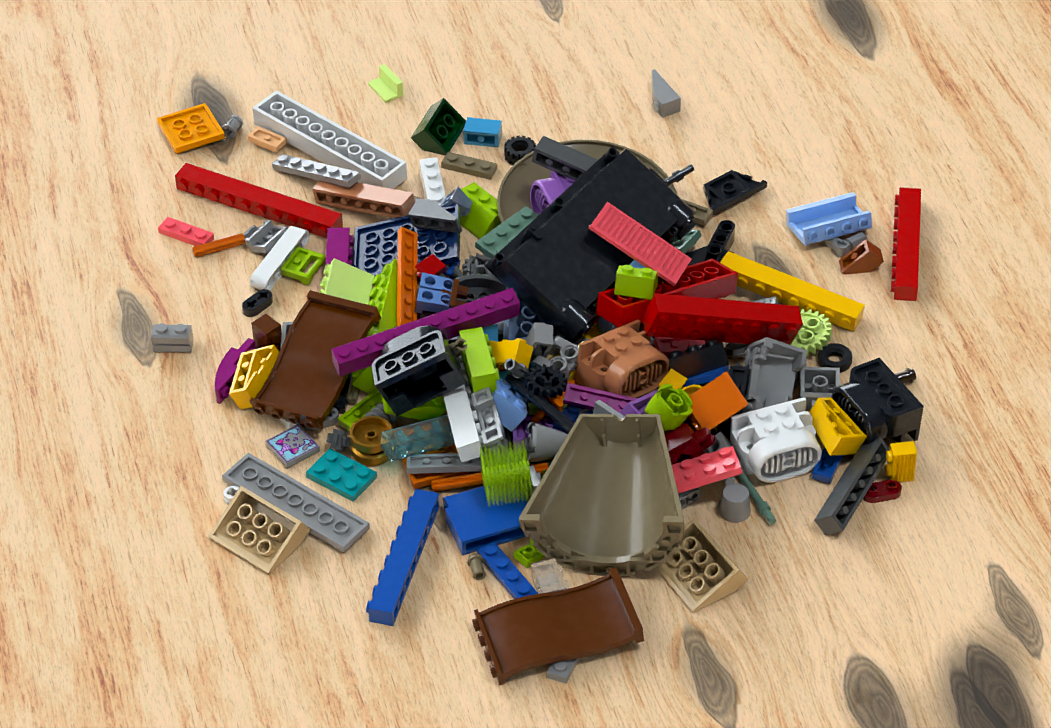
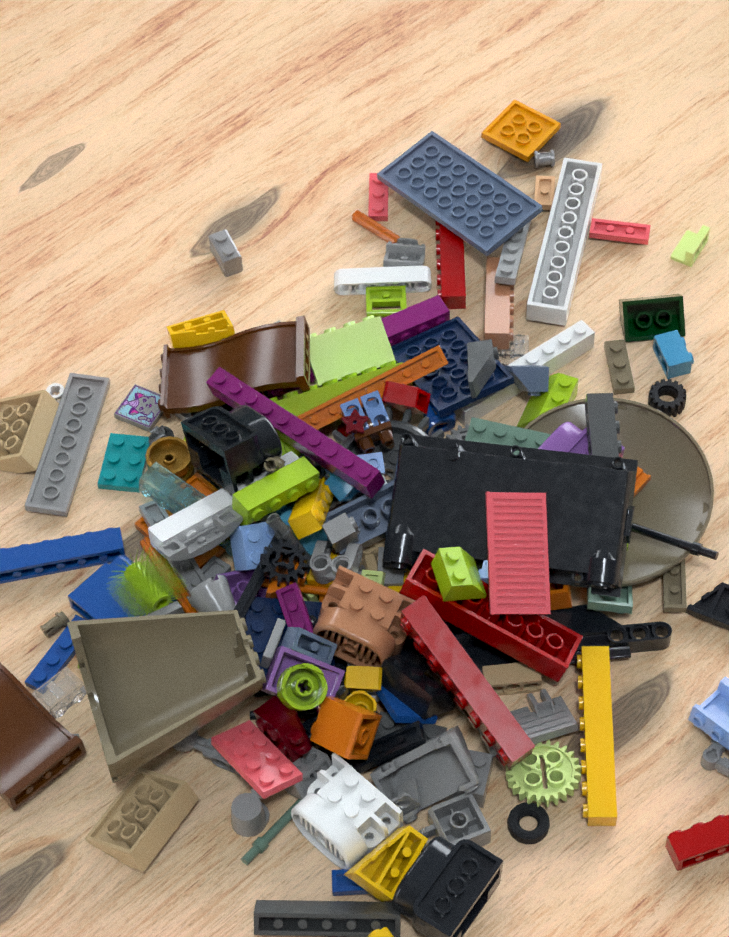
camera: 65 degrees right, 10 degrees up
magenta slope [215,338,256,404] -> none
black beam [242,289,273,317] -> none
reddish brown brick [251,314,282,352] -> none
dark orange slope [839,239,884,275] -> none
dark brown pin [895,368,916,383] -> none
none -> sand blue slope [281,627,338,665]
none -> dark red plate [341,409,369,434]
none -> sand blue plate [377,131,543,256]
none -> coral plate [589,218,651,245]

